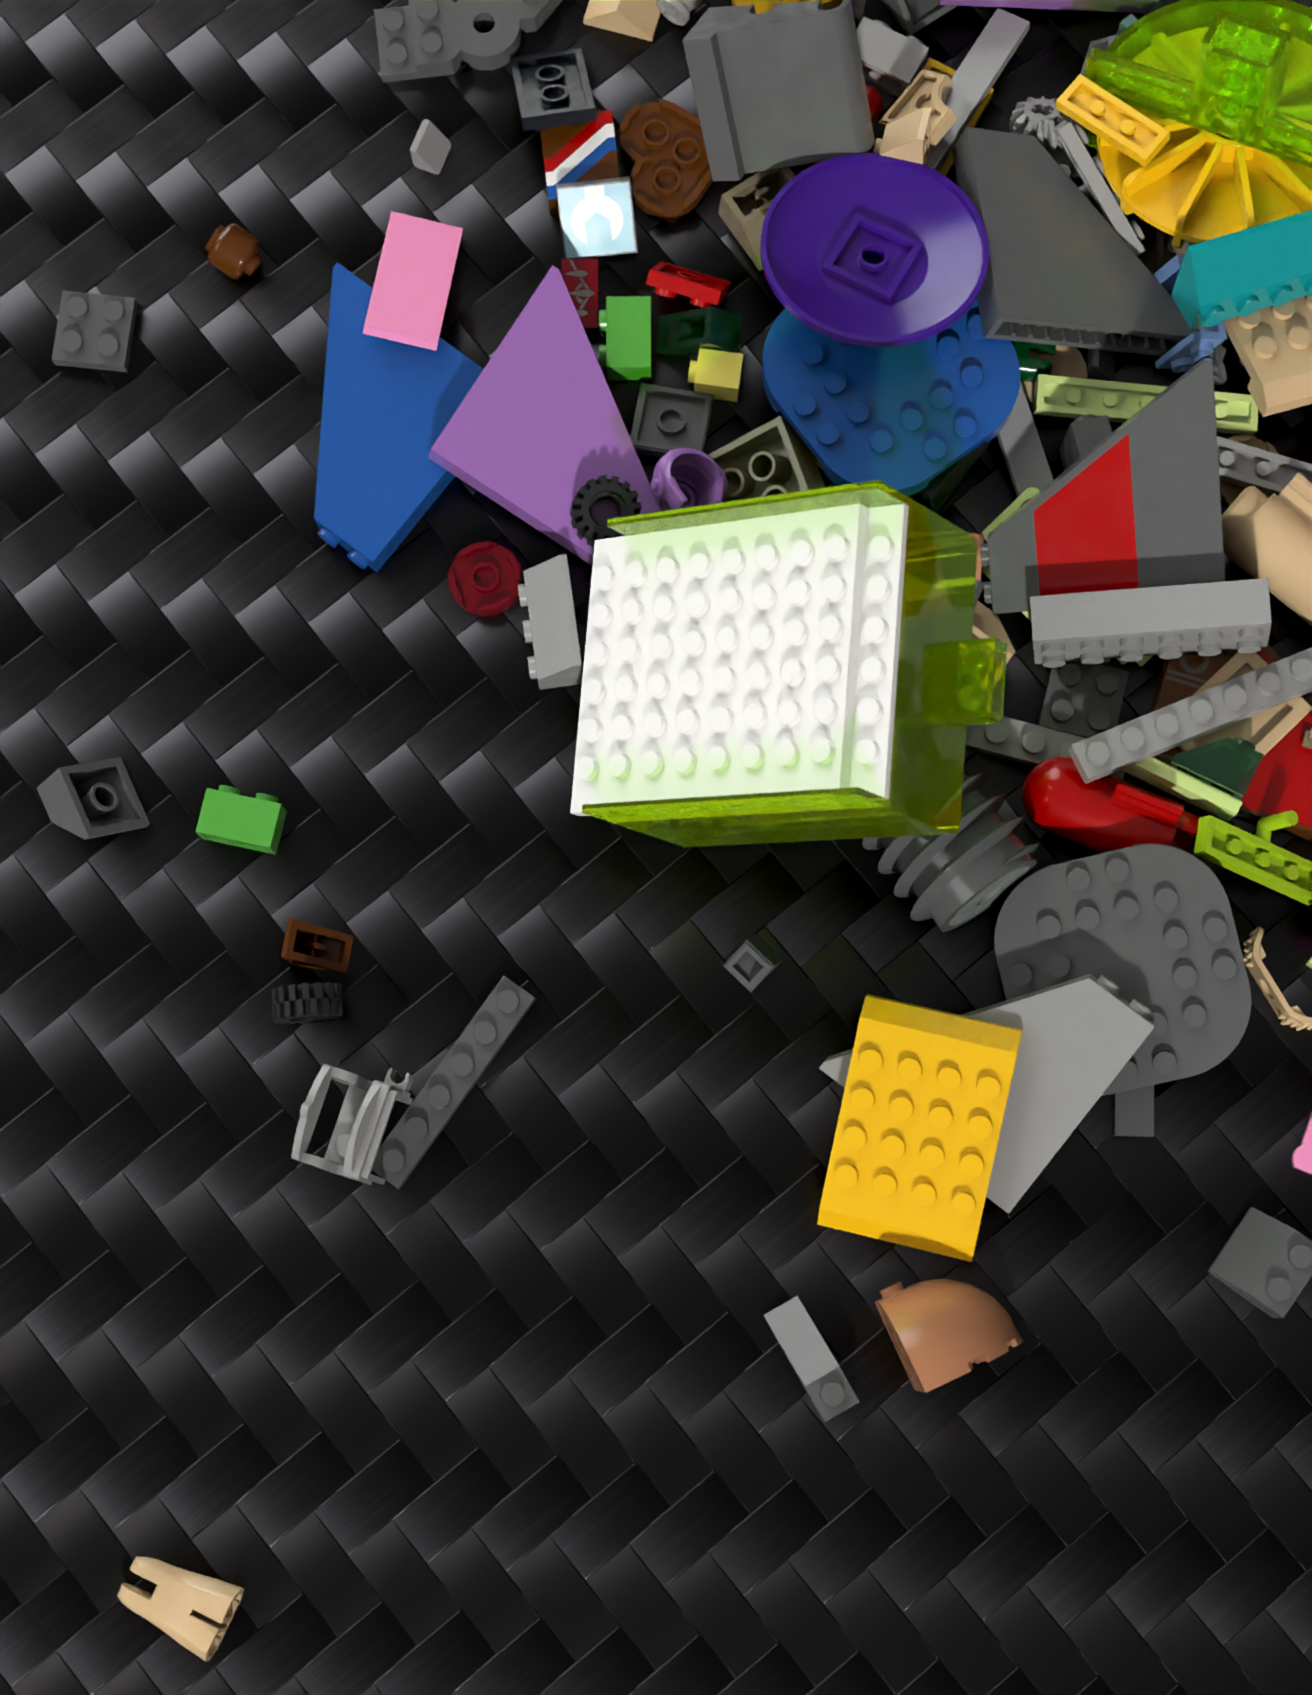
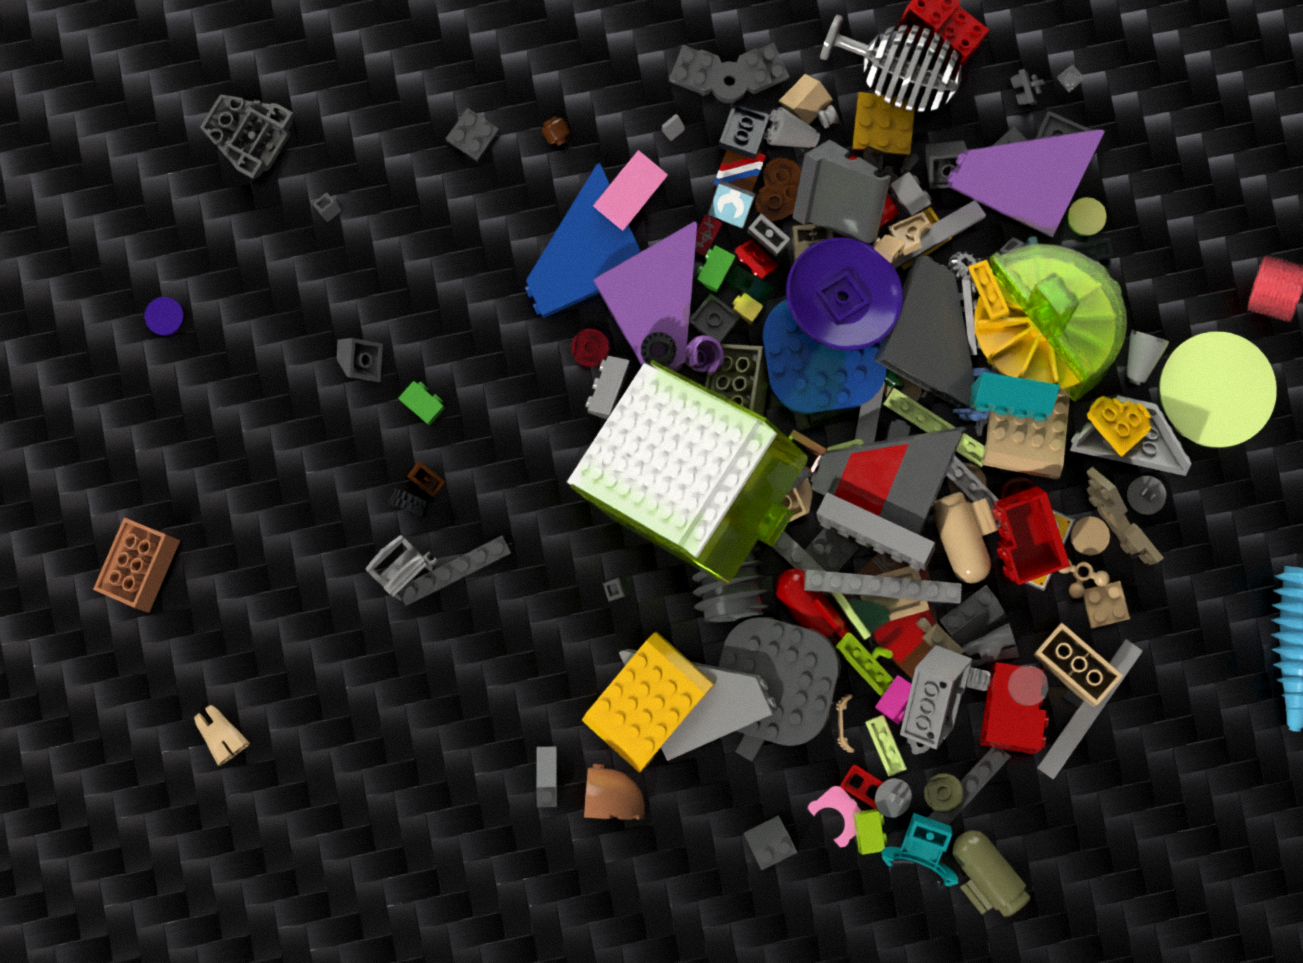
camera: 25 degrees right, 5 degrees up
none -> light grey brick [747,214,790,258]
none -> light grey cone [763,107,820,148]

